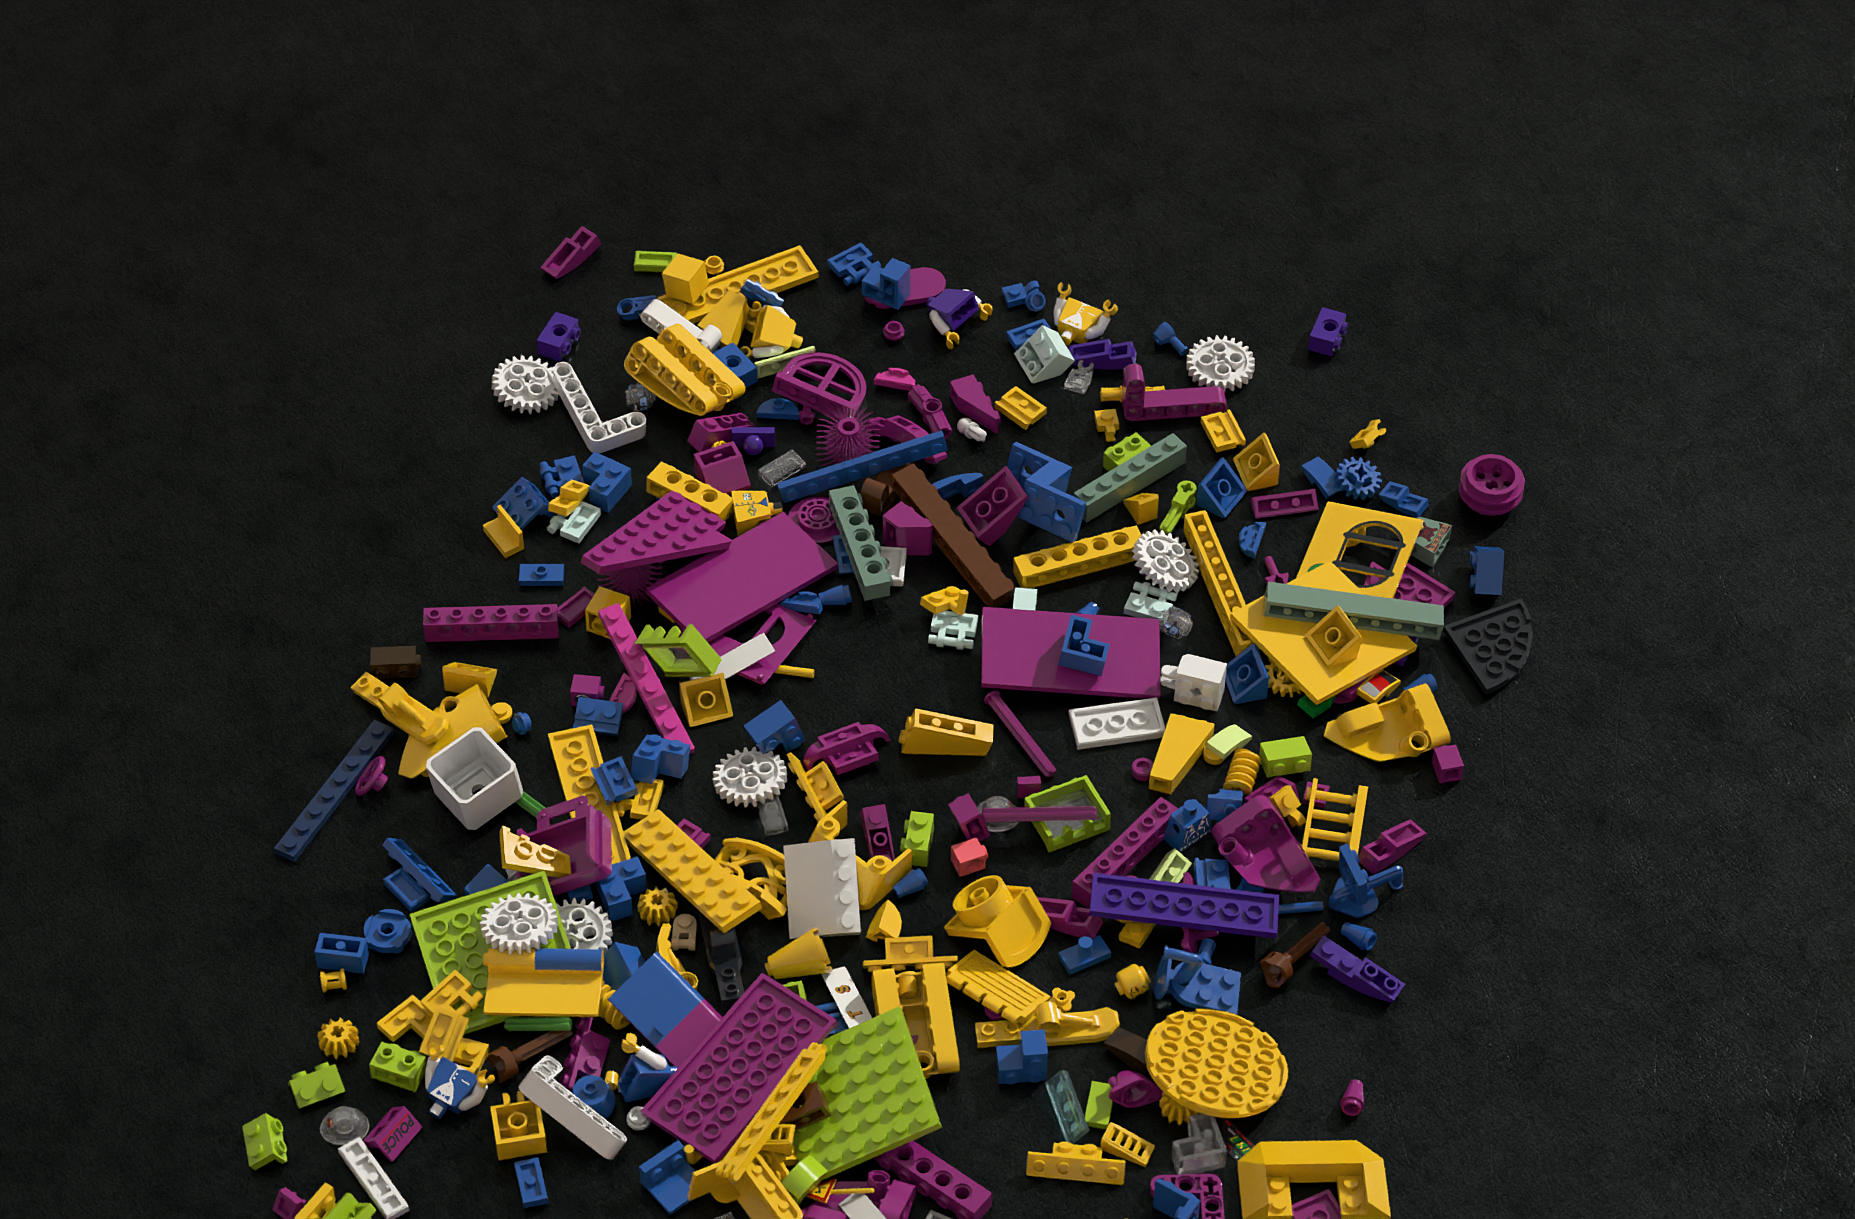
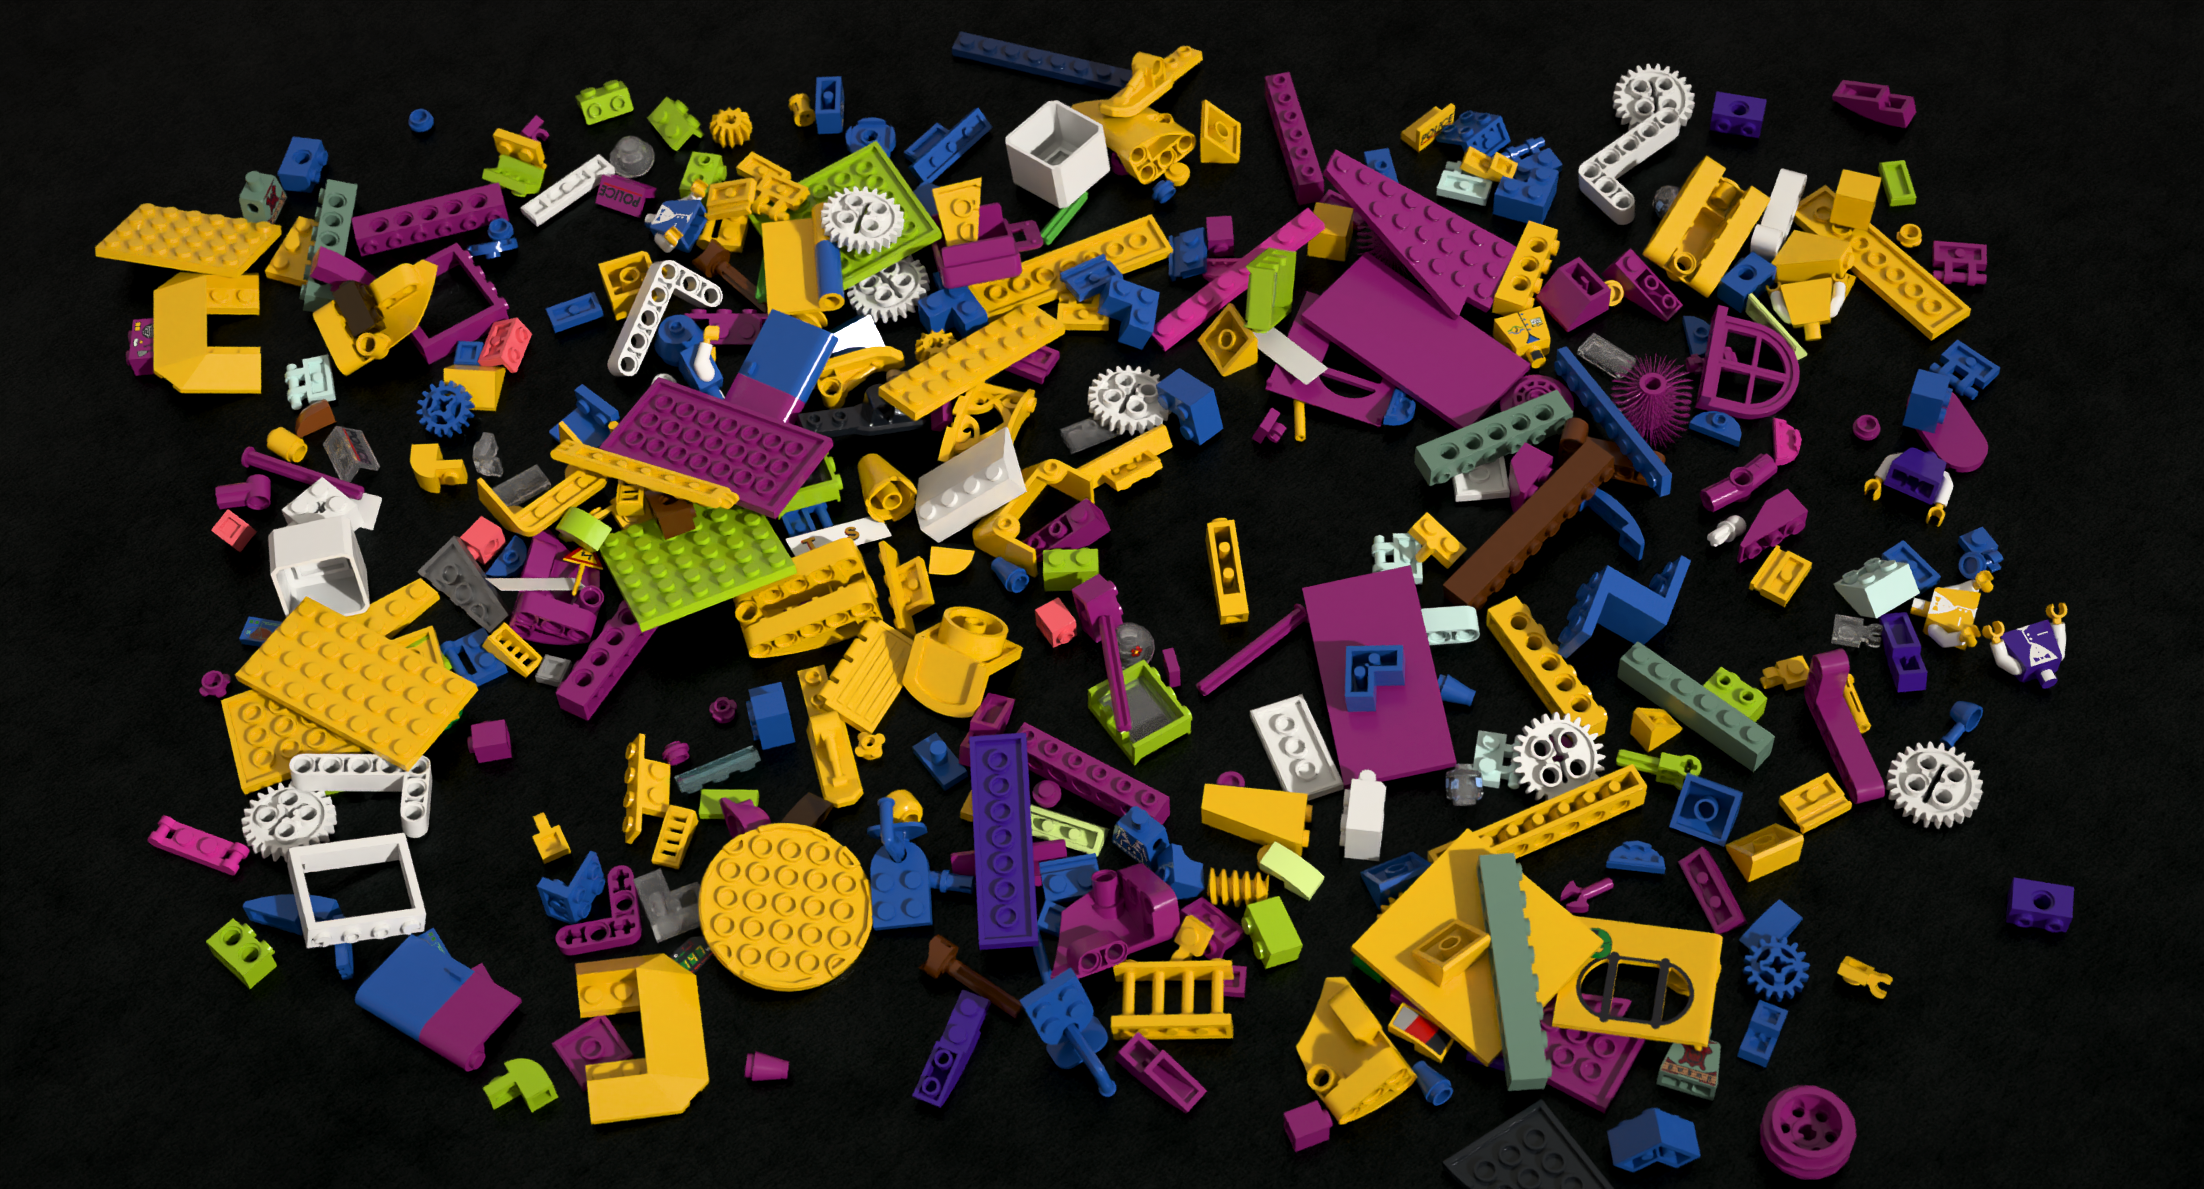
camera: 85 degrees right, 5 degrees up
magenta piece [355,756,388,796] -> none
dark brown brick [370,646,421,679] -> none
blue piece [617,295,658,320] -> none
dark purple tile [732,427,775,456] -> none
blue plate [739,279,784,307] -> none
magenta plate [803,722,890,775] -> none
blue cone [819,584,852,606] -> none
magenta slope [866,415,947,464] -> none
magenta slope [957,466,1029,546] -> none
blue cone [1341,922,1377,950] -> none
none -> magenta plate [662,741,689,765]
none -> magenta plate [709,697,737,723]
none -> magenta tile [1252,408,1286,444]
none -> blue plate [1689,411,1742,447]
none -> magenta plate [1932,241,1987,286]
none -> torso [1982,602,2067,689]

